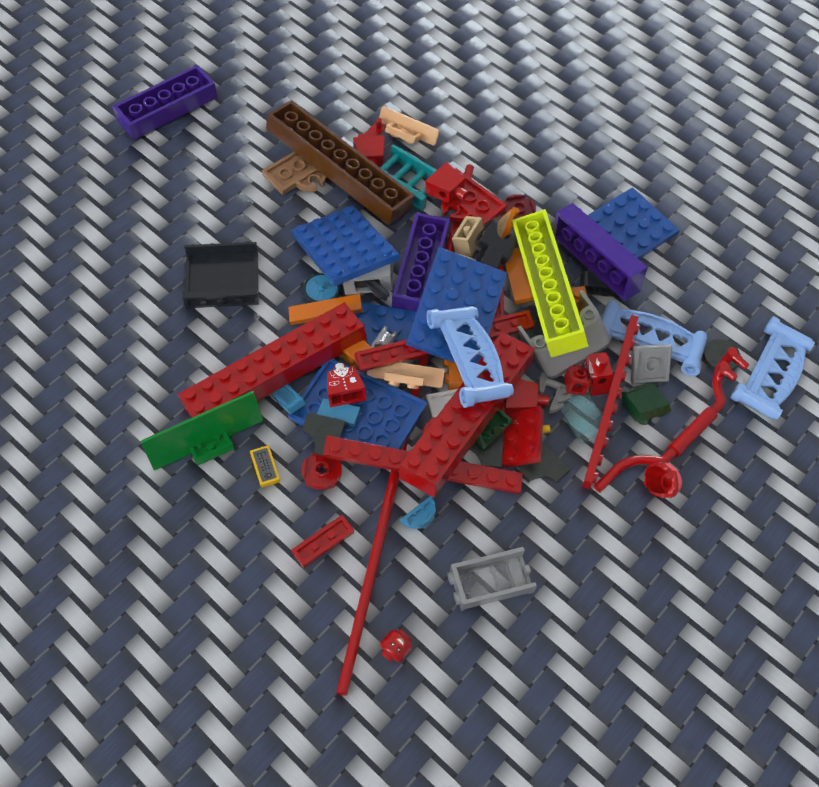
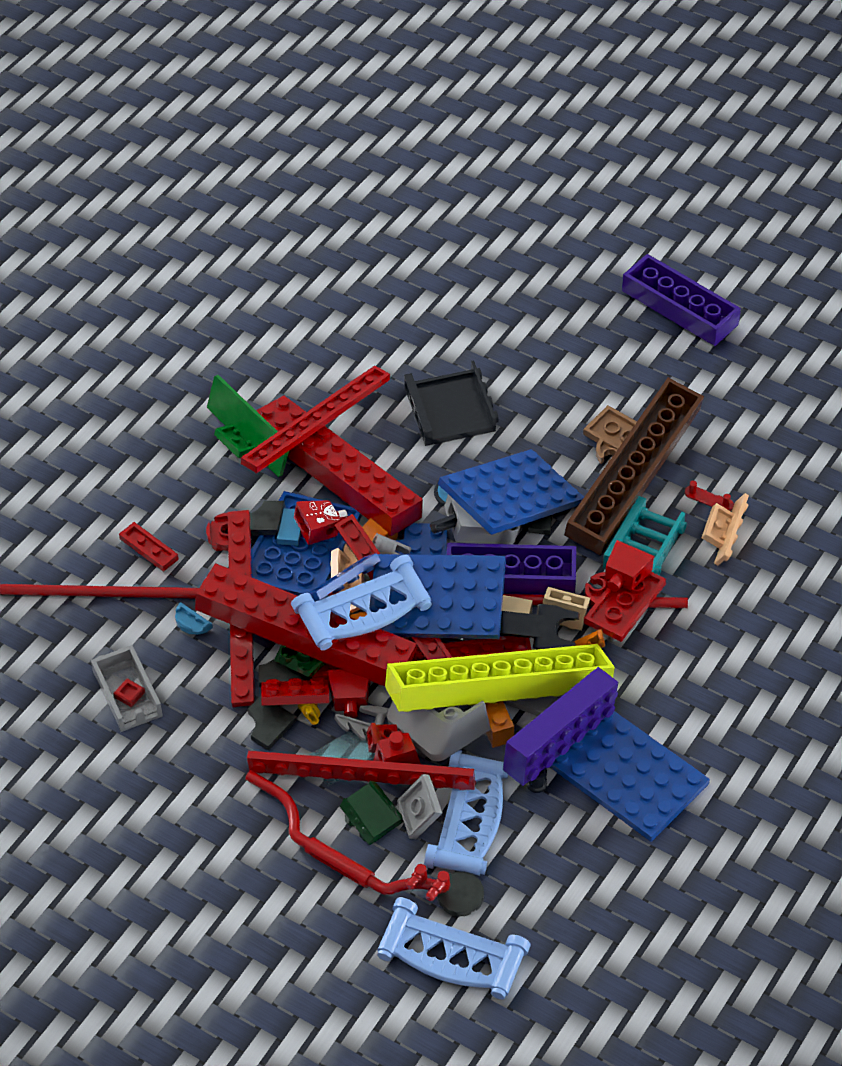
camera: 85 degrees right, 10 degrees down
tile [250,445,280,488] -> none
dark azure tile [271,384,306,414] -> none
orange tile [288,294,363,325] -> none
red torso [353,135,385,167] -> none
red head [380,628,412,663] -> none
dark red tile [502,194,536,220] -> none
red hair [643,462,682,498] -> none
none -> red tile [113,678,145,708]
none -> red plate [241,365,390,473]
none -> plate [308,553,381,601]

